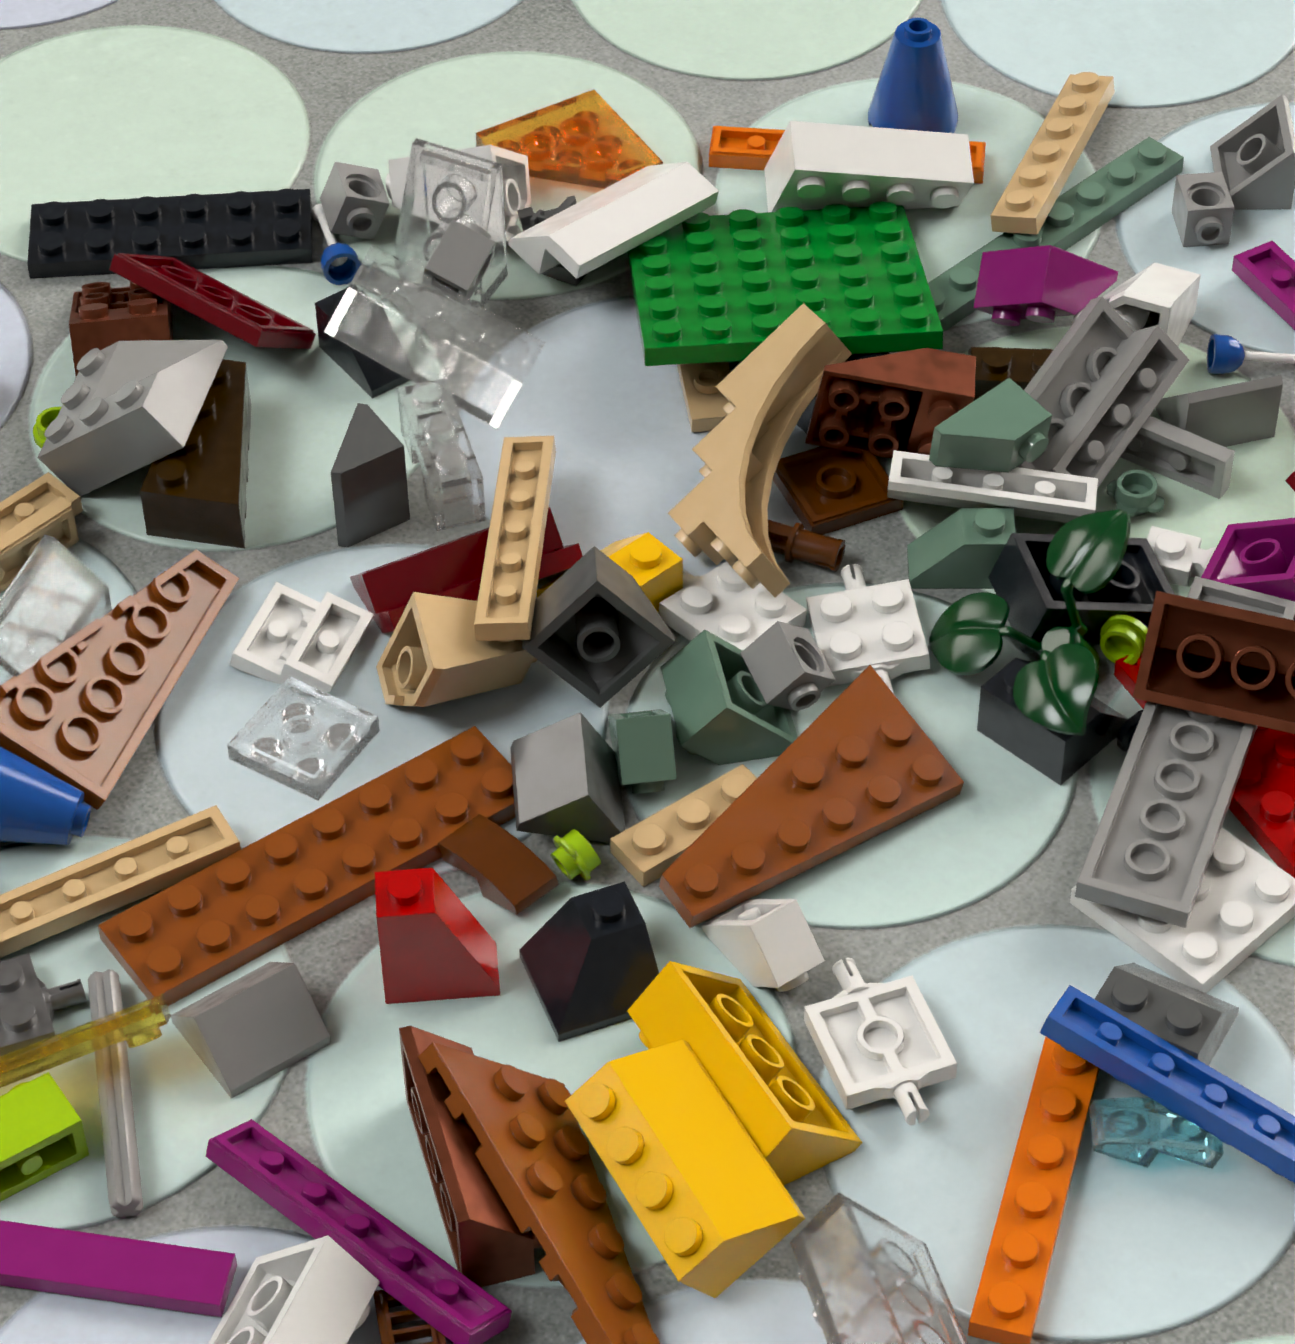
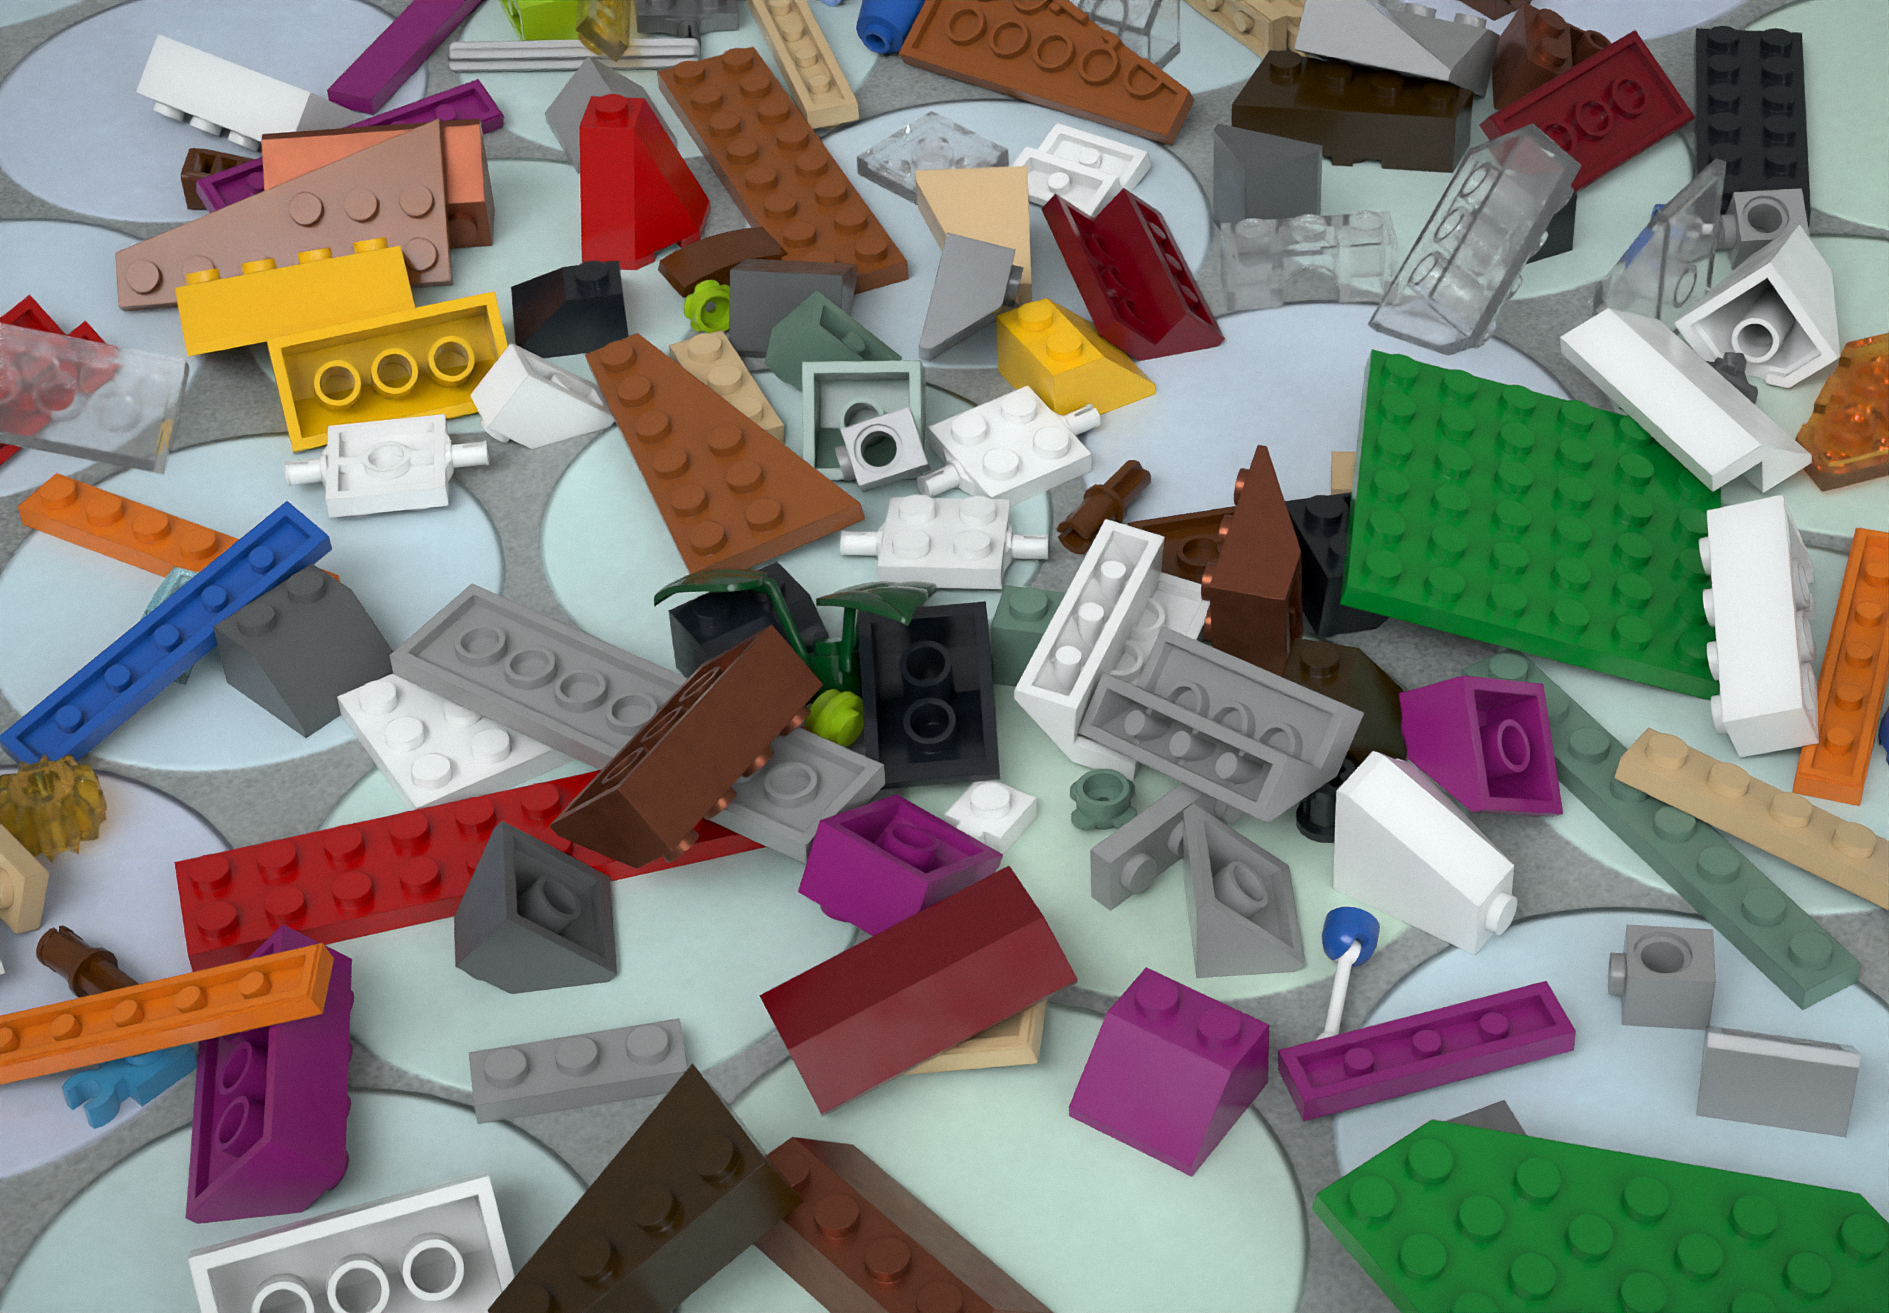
camera: 105 degrees right, 5 degrees down
light grey brick [424,219,495,306] -> none
tan plate [474,436,556,642] -> none
tan arch [668,303,852,598] -> none
sand green slope [929,378,1052,473] -> none

